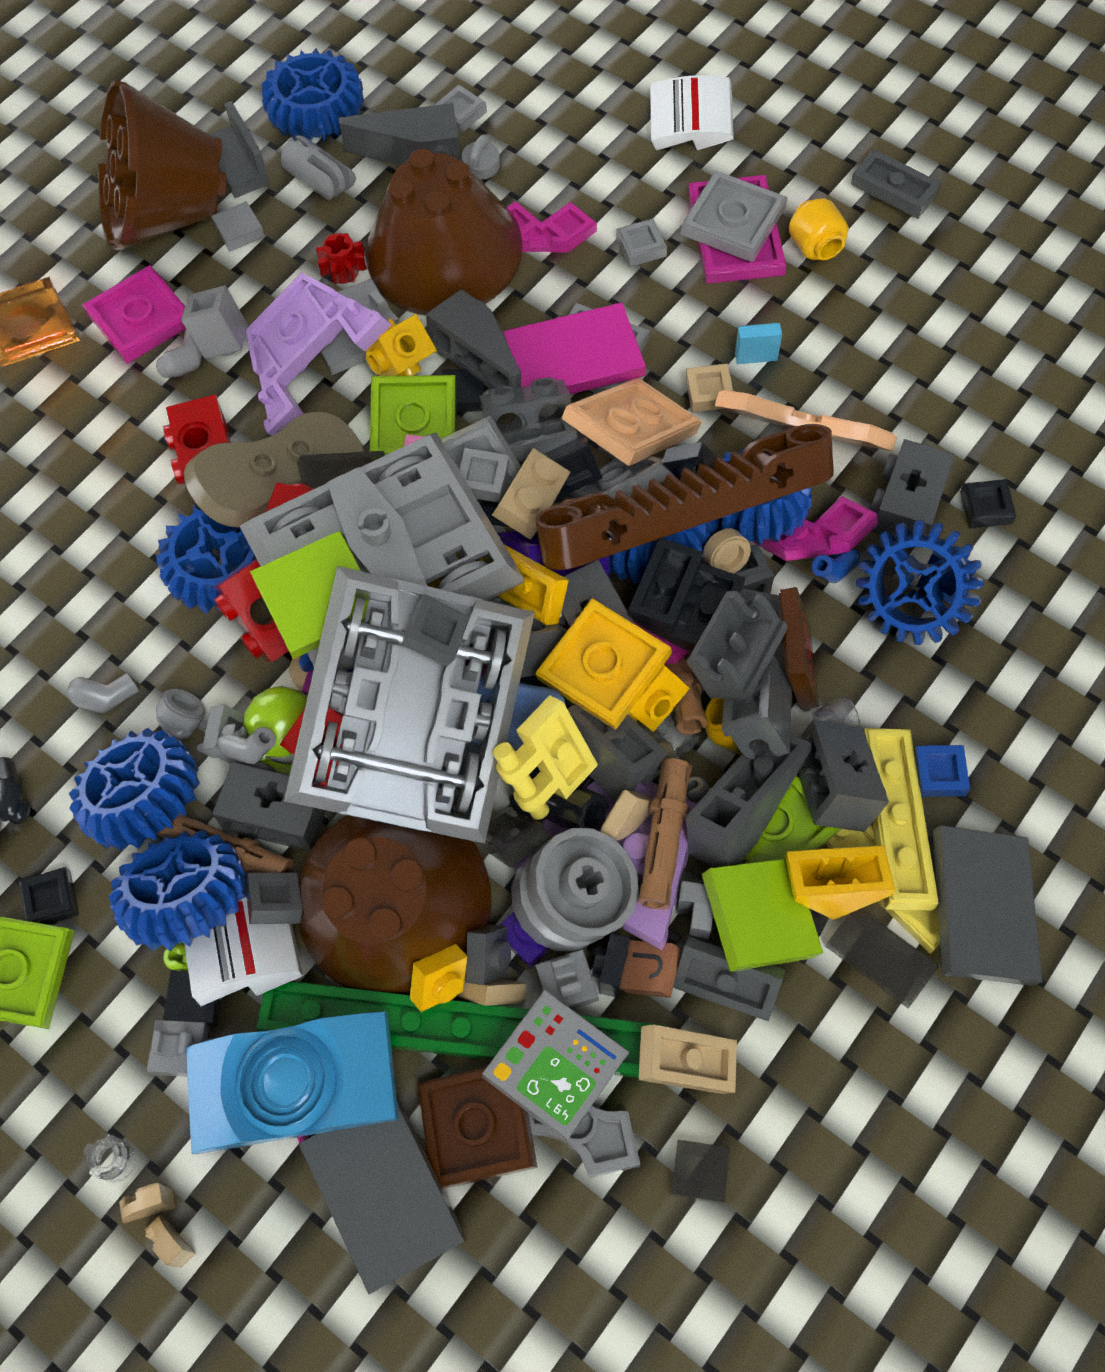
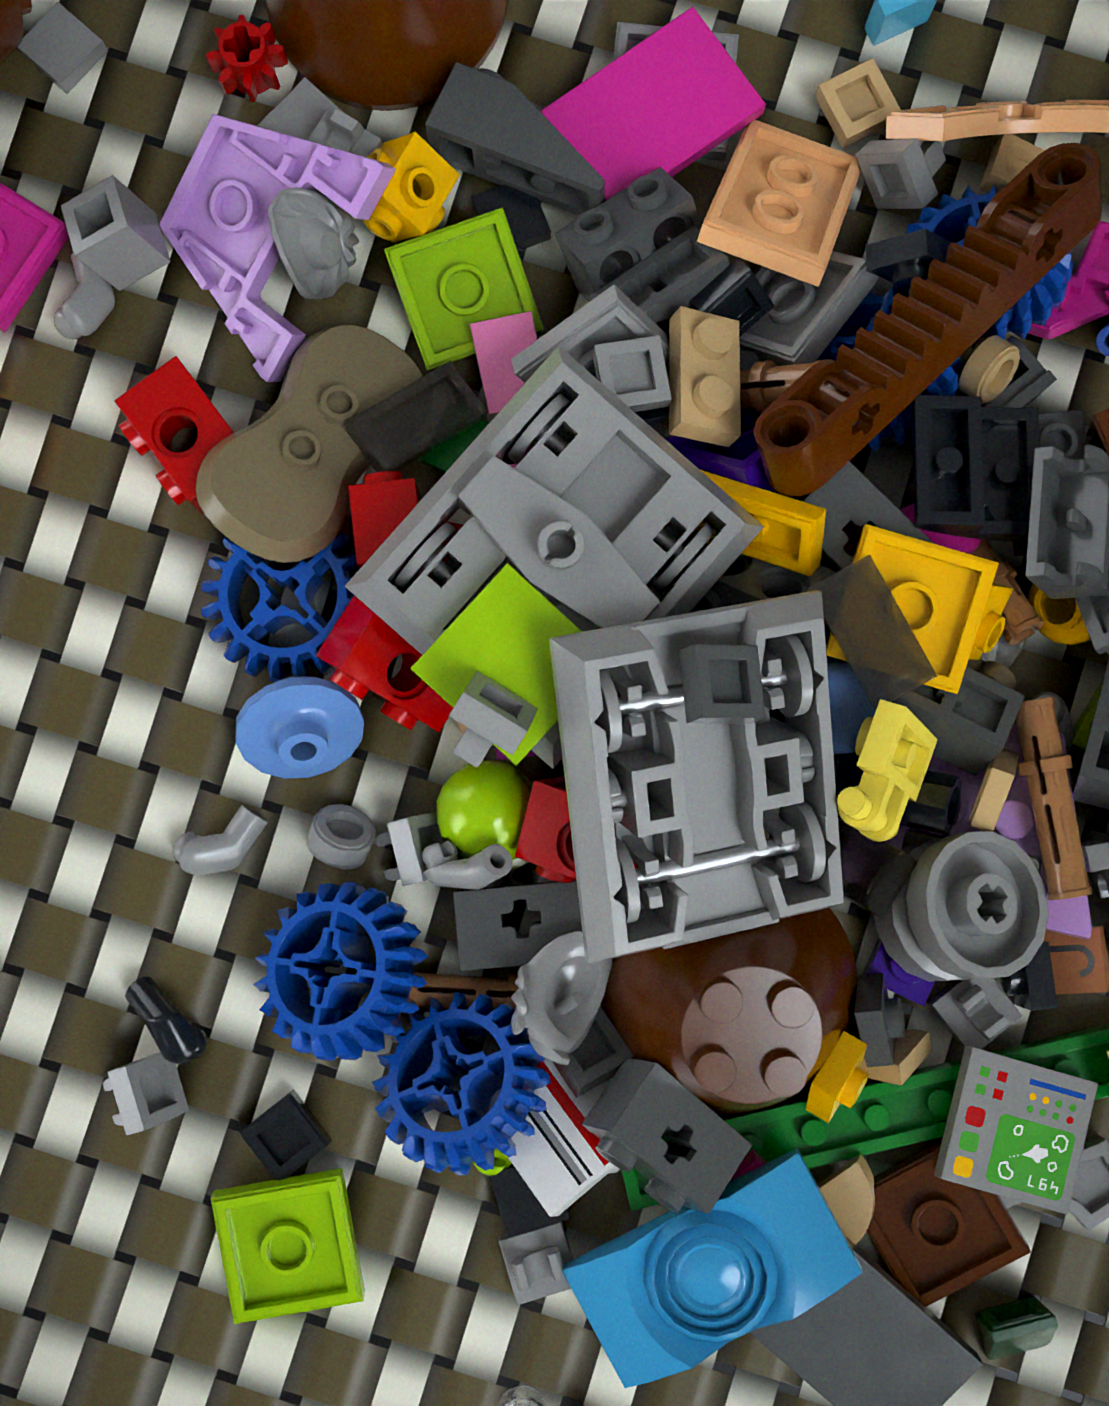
camera: 25 degrees left, 20 degrees up
none -> medium blue piece [235,676,364,779]
none -> light grey hat [268,187,359,300]
none -> light grey tile [449,671,538,768]
none -> light grey hat [511,931,612,1065]
none -> dark grey brick [582,1058,752,1214]
none -> clear smoke tile [807,555,937,710]
none -> tan tile [817,1154,875,1245]
none -> light grey tile [855,138,946,209]
none -> dark green slope [974,1296,1058,1360]

